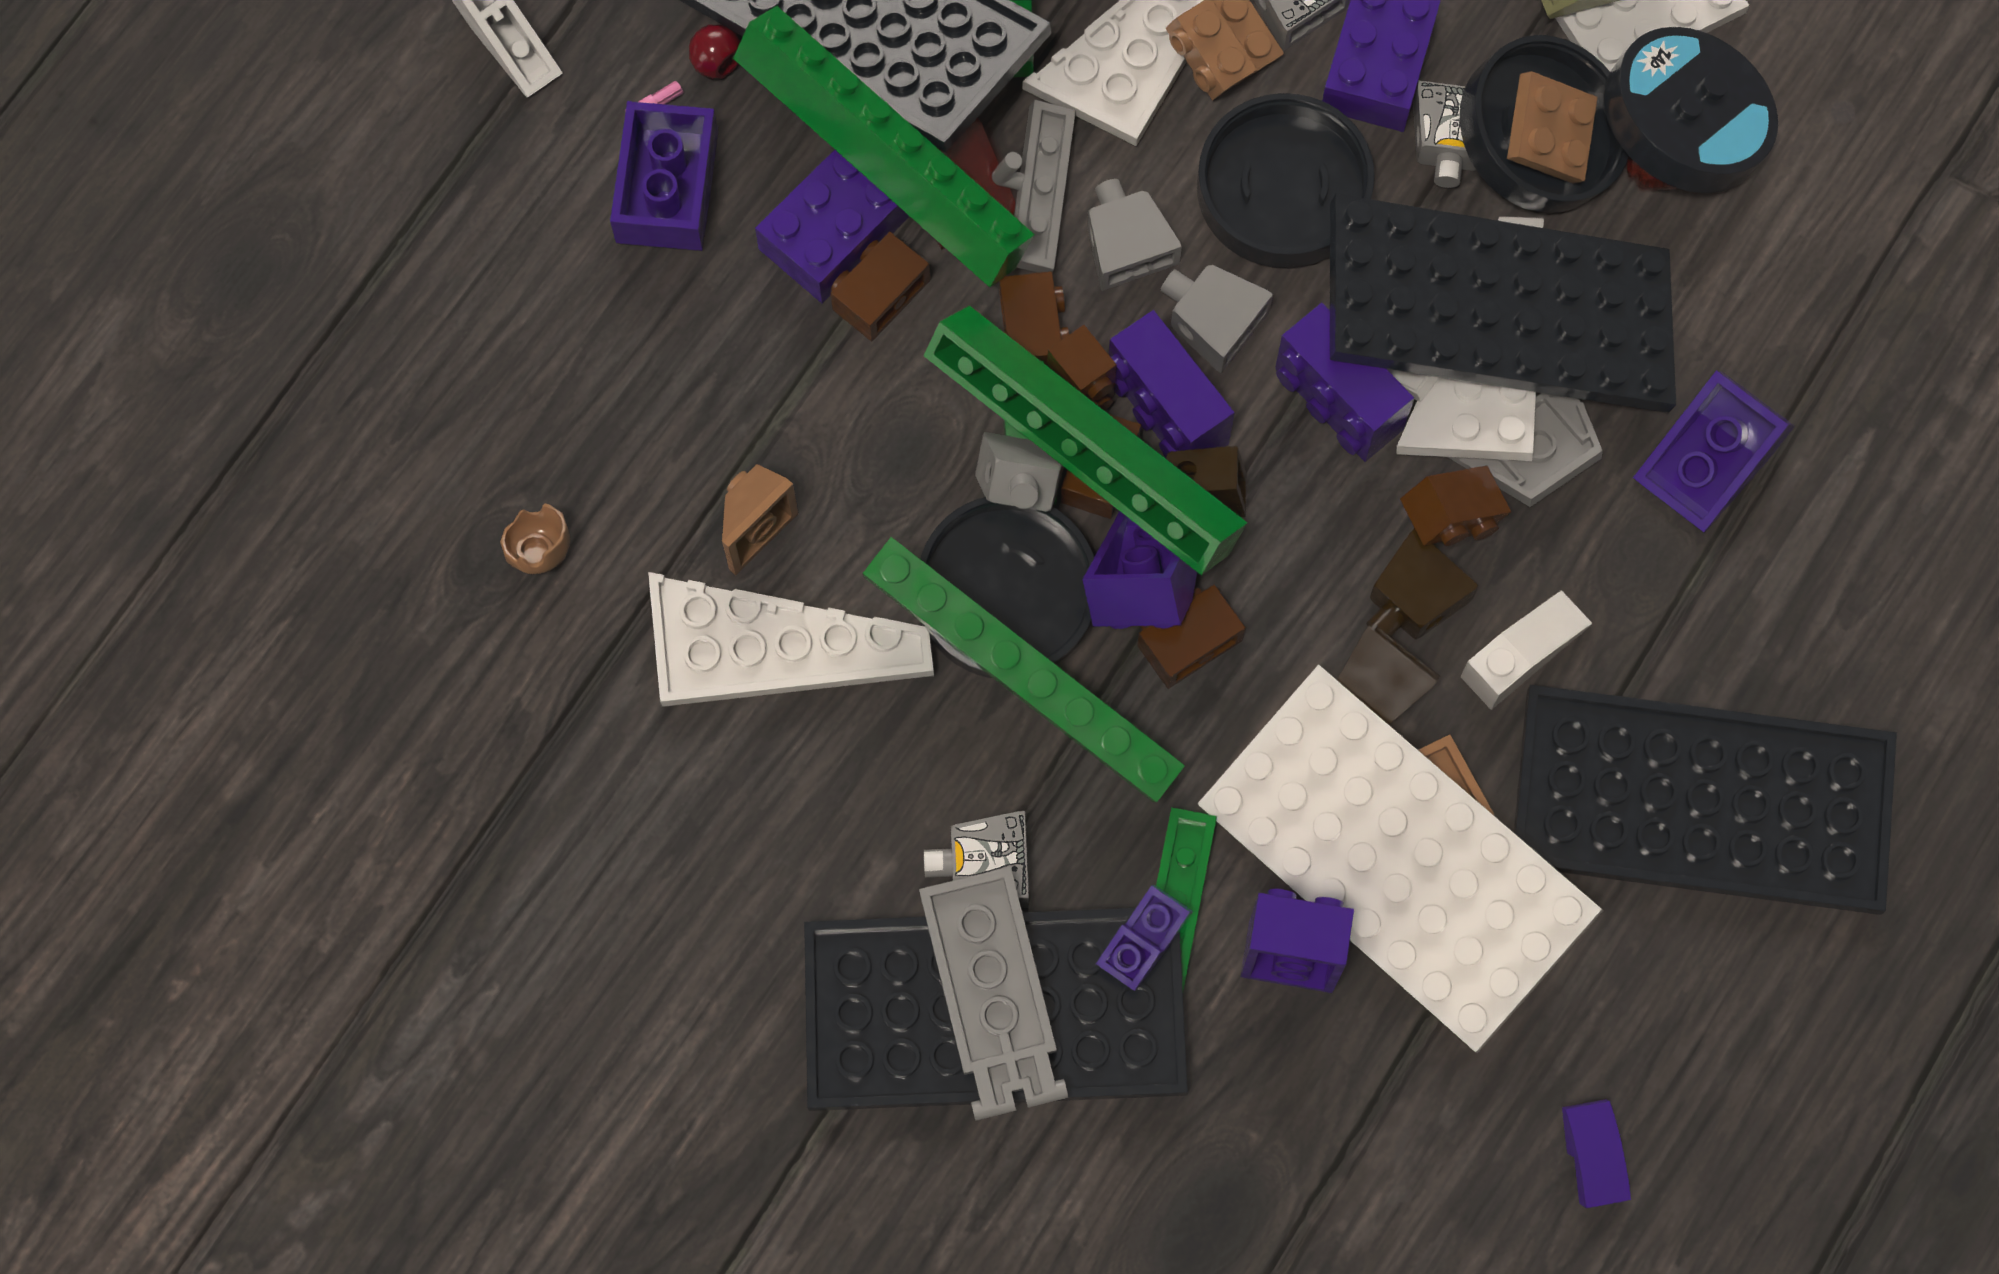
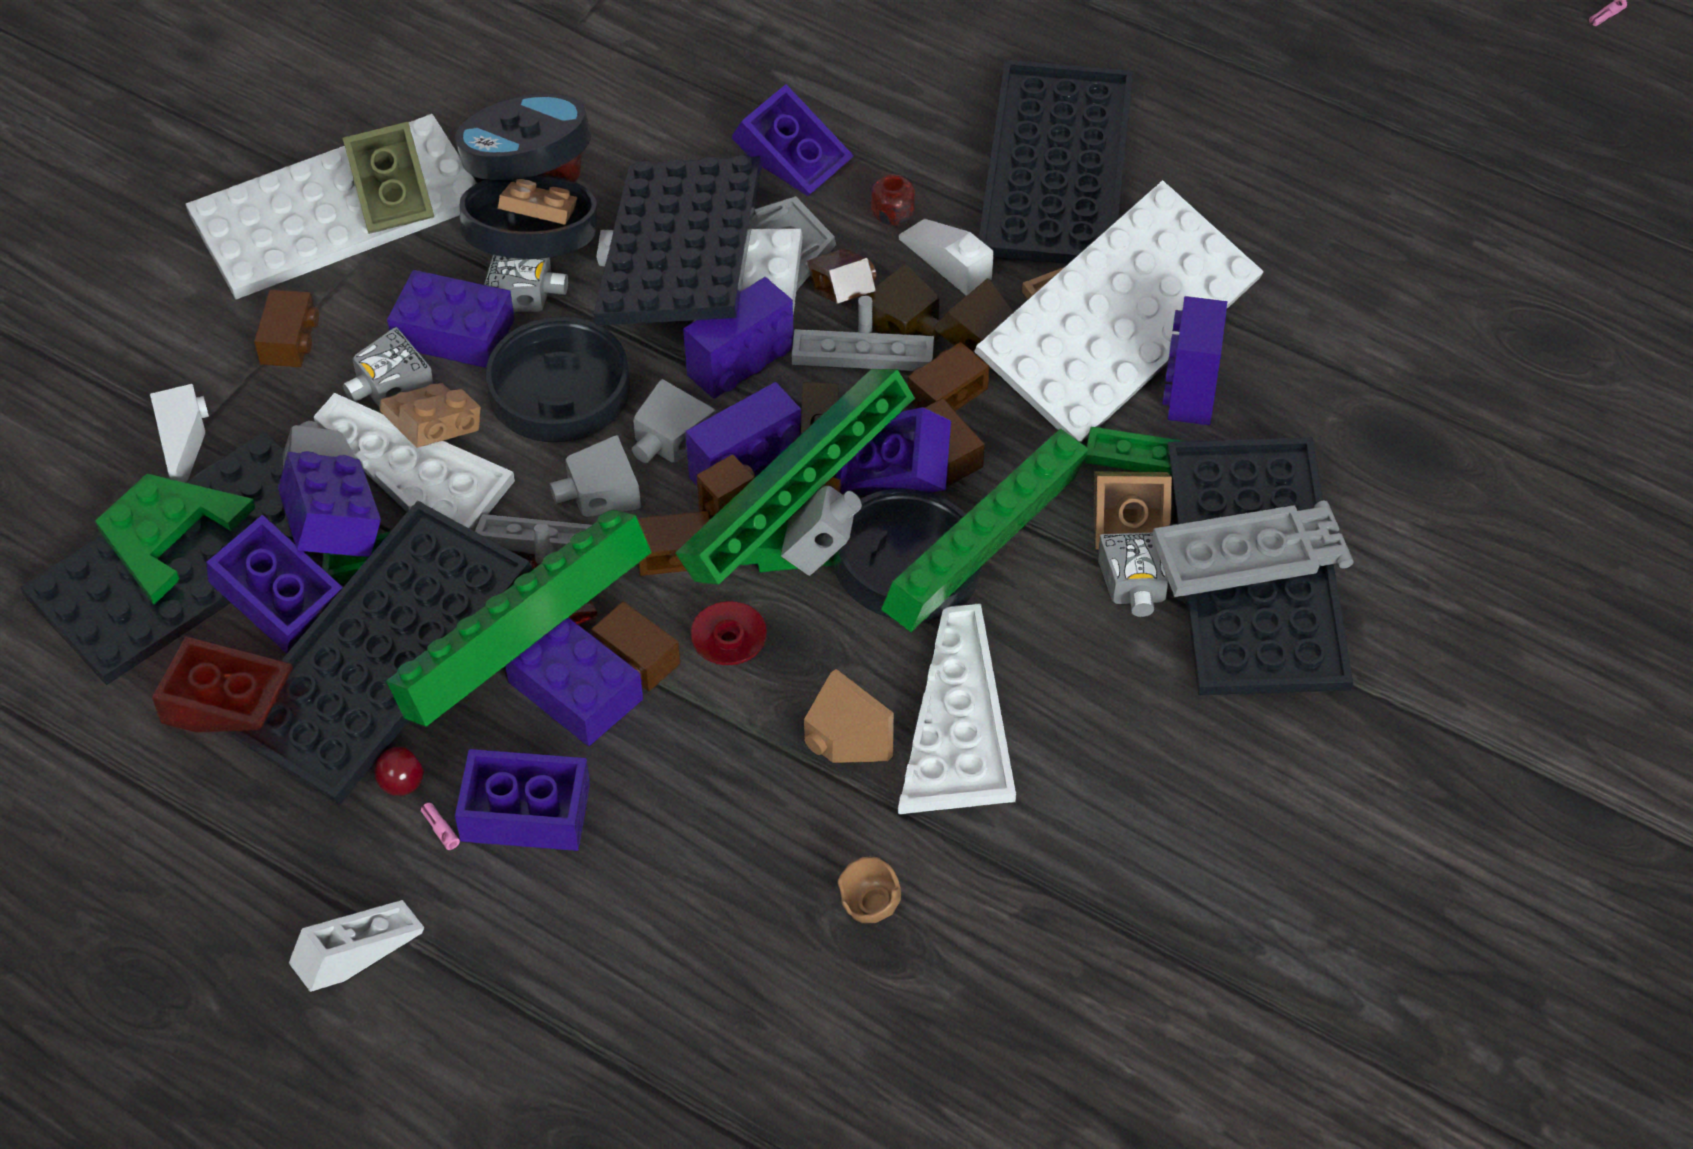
camera: 90 degrees left, 20 degrees down
dark purple slope [1096,885,1193,991] -> none
dark purple slope [1562,1099,1631,1208] -> none
none -> dark red dish [691,601,767,665]
none -> light grey plate [792,296,934,371]
none -> clear red head [871,174,915,225]
none -> reddish brown brick [908,342,989,411]
none -> medium nougat slope [1094,471,1172,549]

